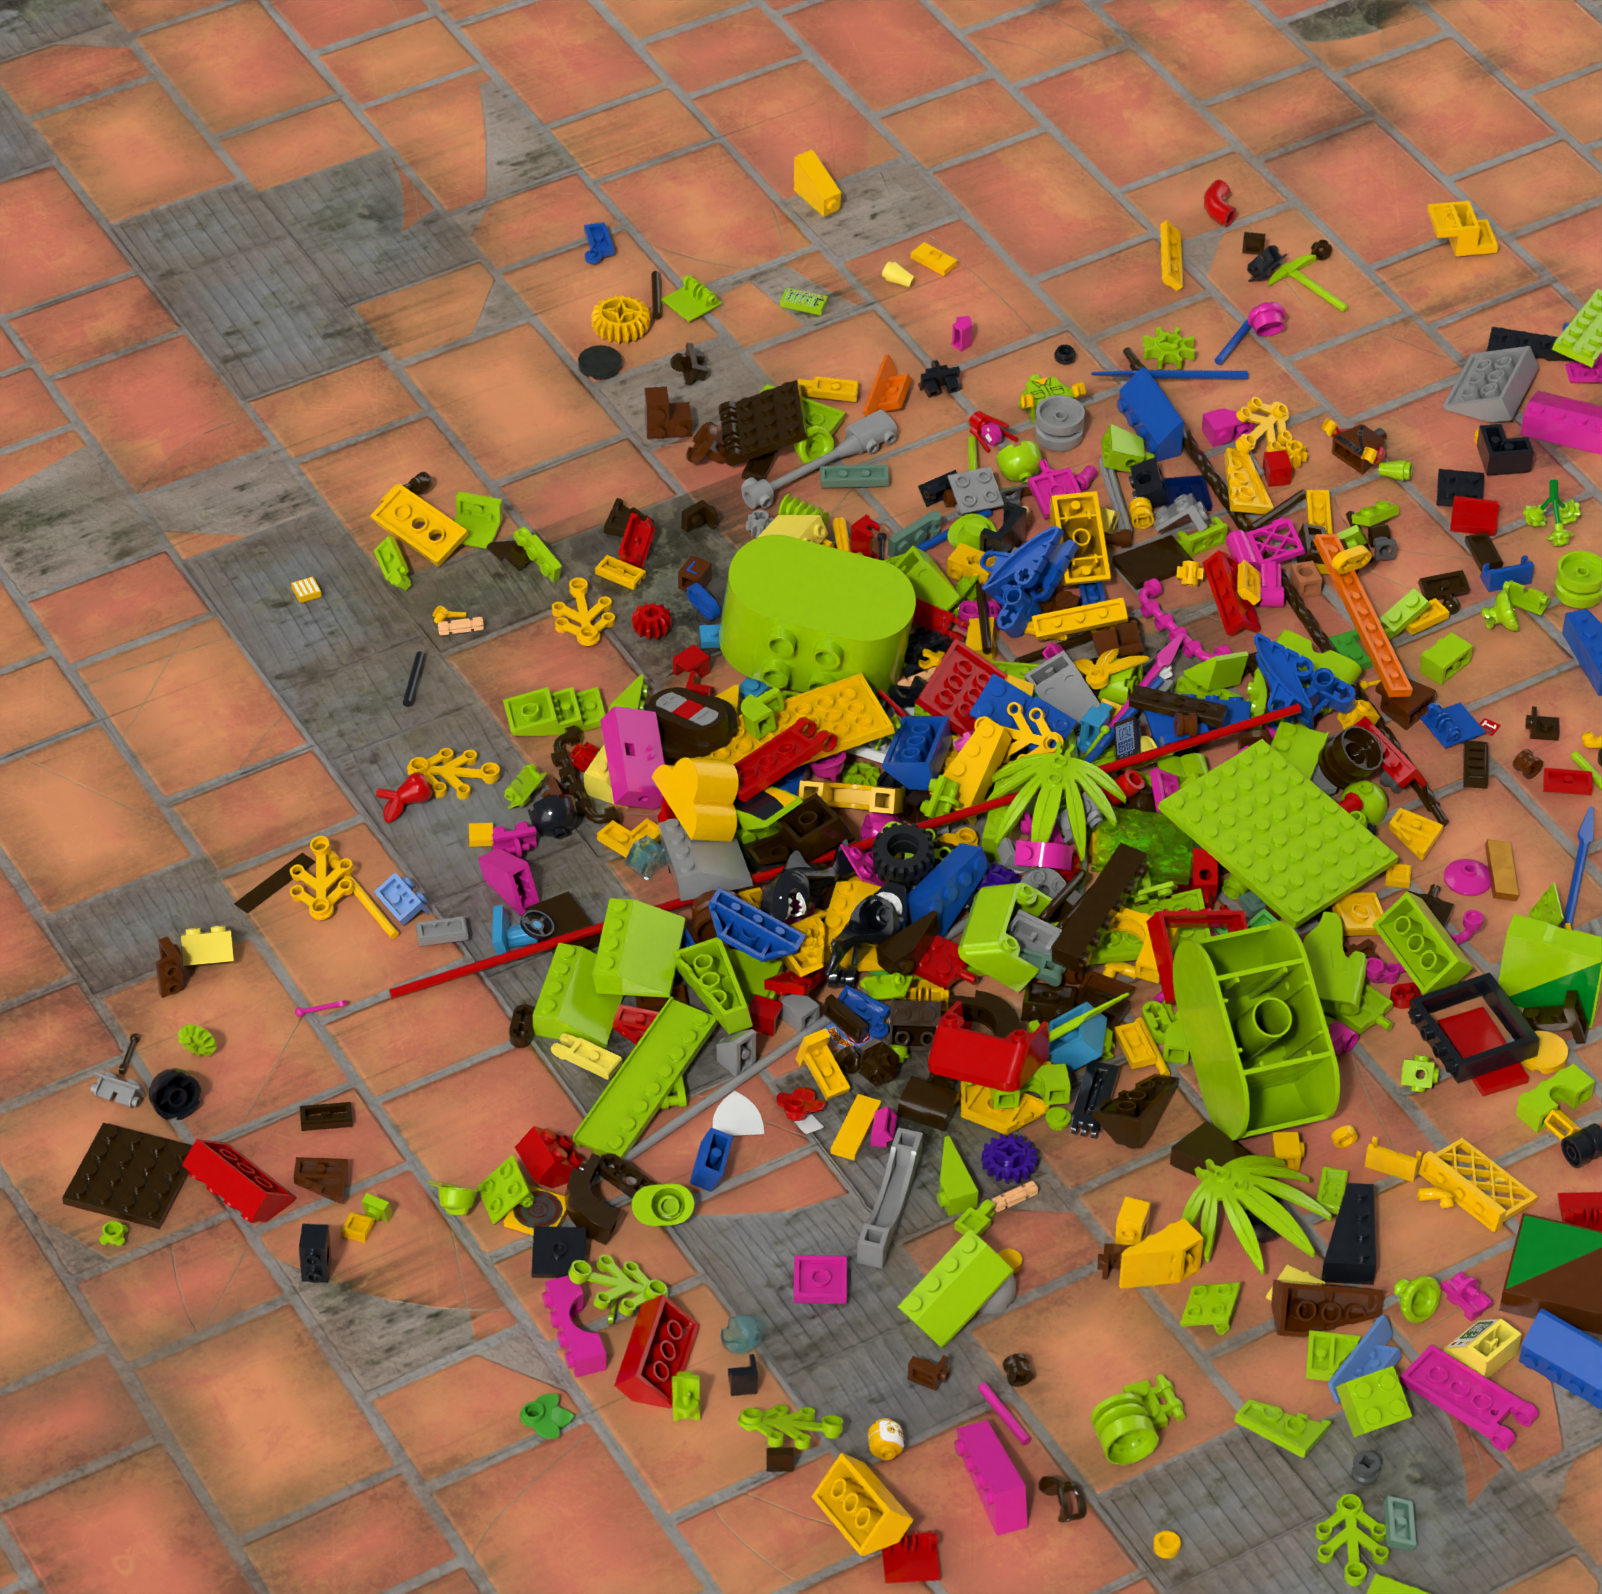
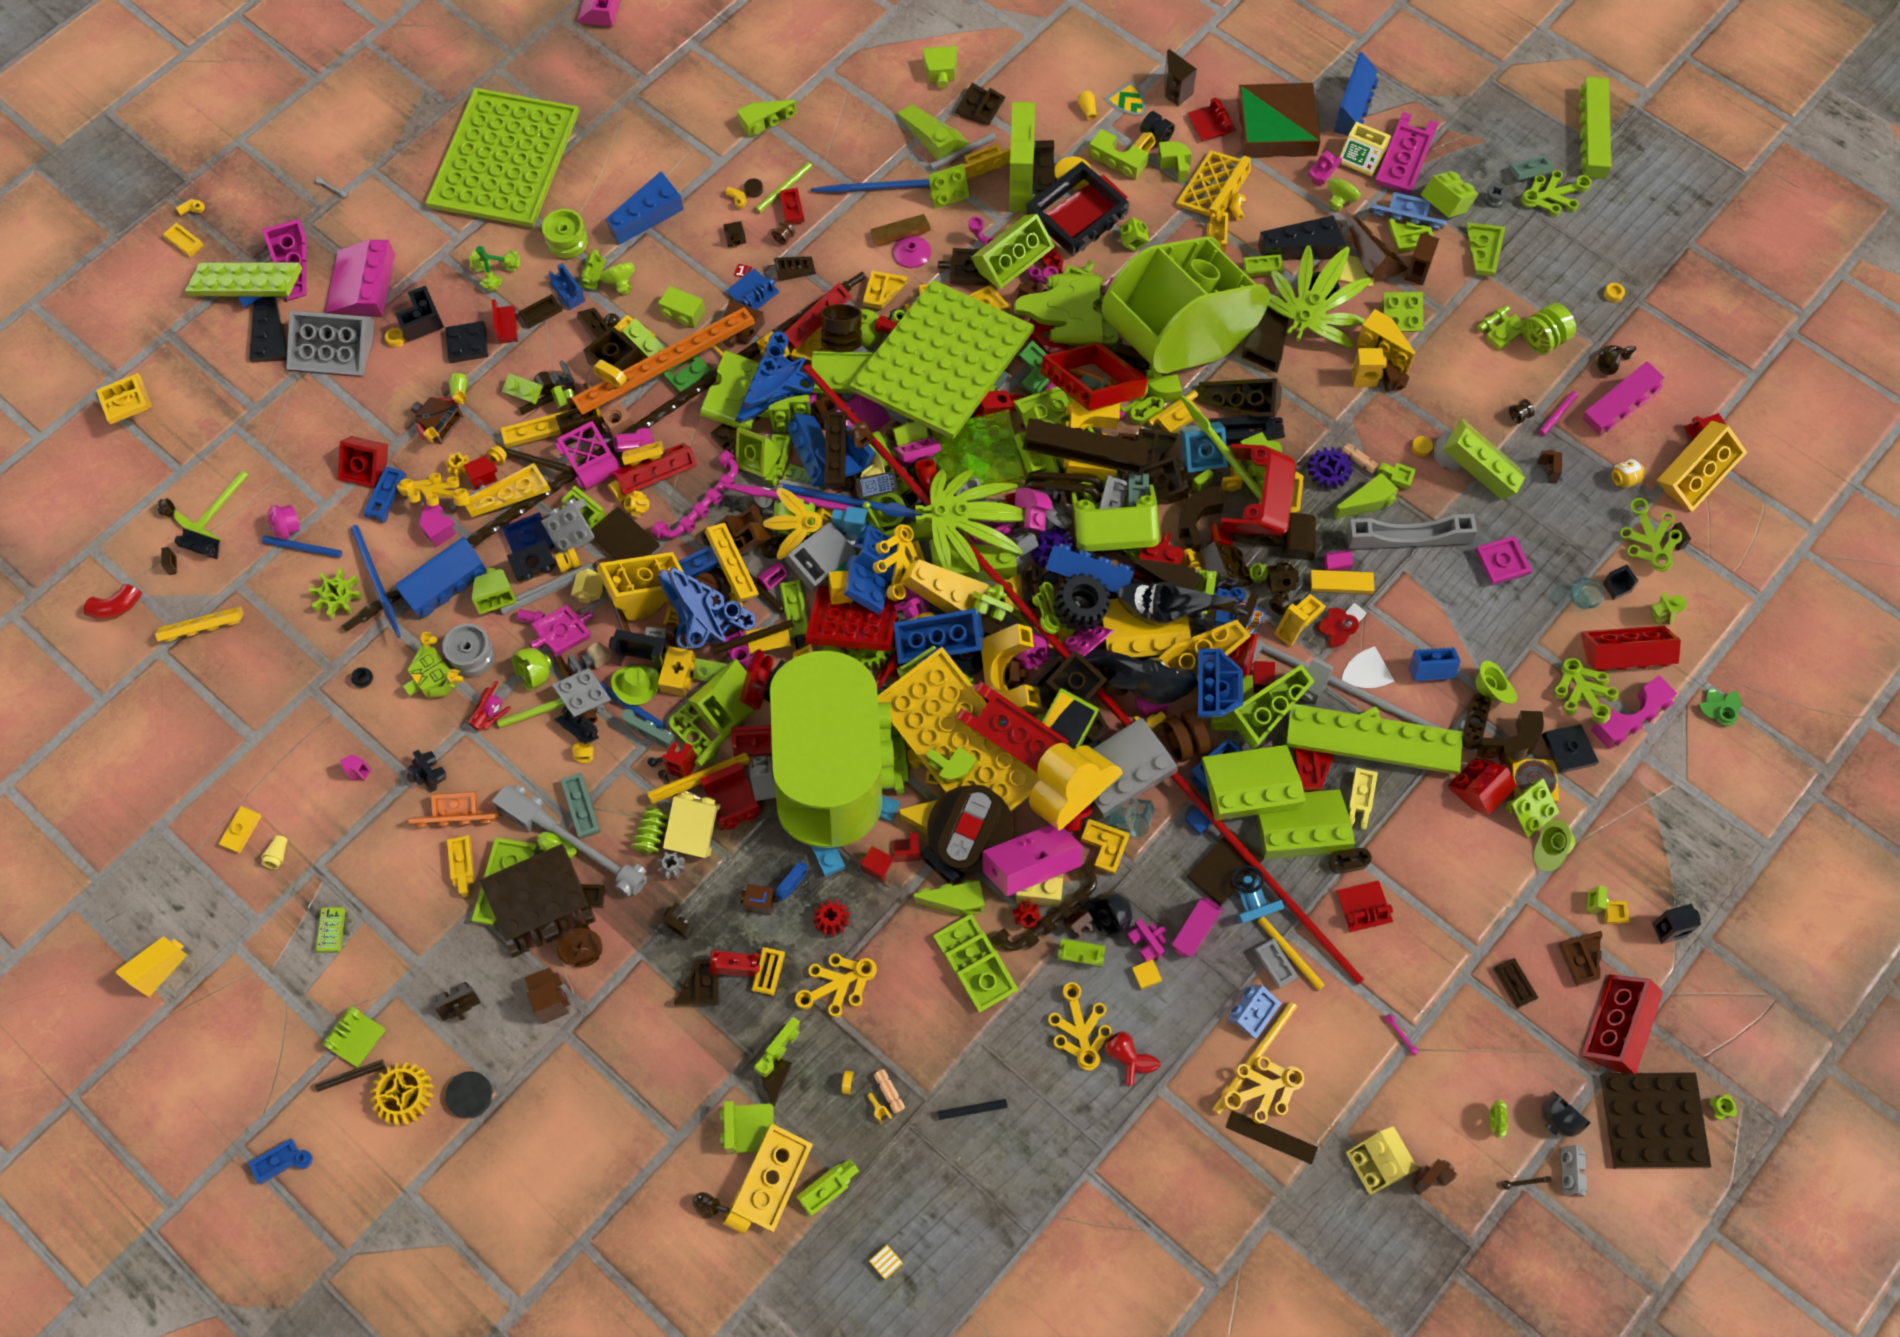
camera: 105 degrees left, 20 degrees up
none -> red slope [338,436,388,488]
none -> blue plate [364,466,406,522]
none -> yellow plate [487,446,507,465]
none -> yellow tile [572,742,594,764]
none -> dark brown brick [583,326,642,371]
none -> yellow tile [841,1071,854,1095]
none -> reddish brown tile [1005,661,1028,689]
none -> lime brick [1158,141,1192,183]
none -> yellow bar [1257,916,1325,991]
none -> red hinge [1336,880,1393,933]
none -> reddish brown hips [1405,233,1440,285]

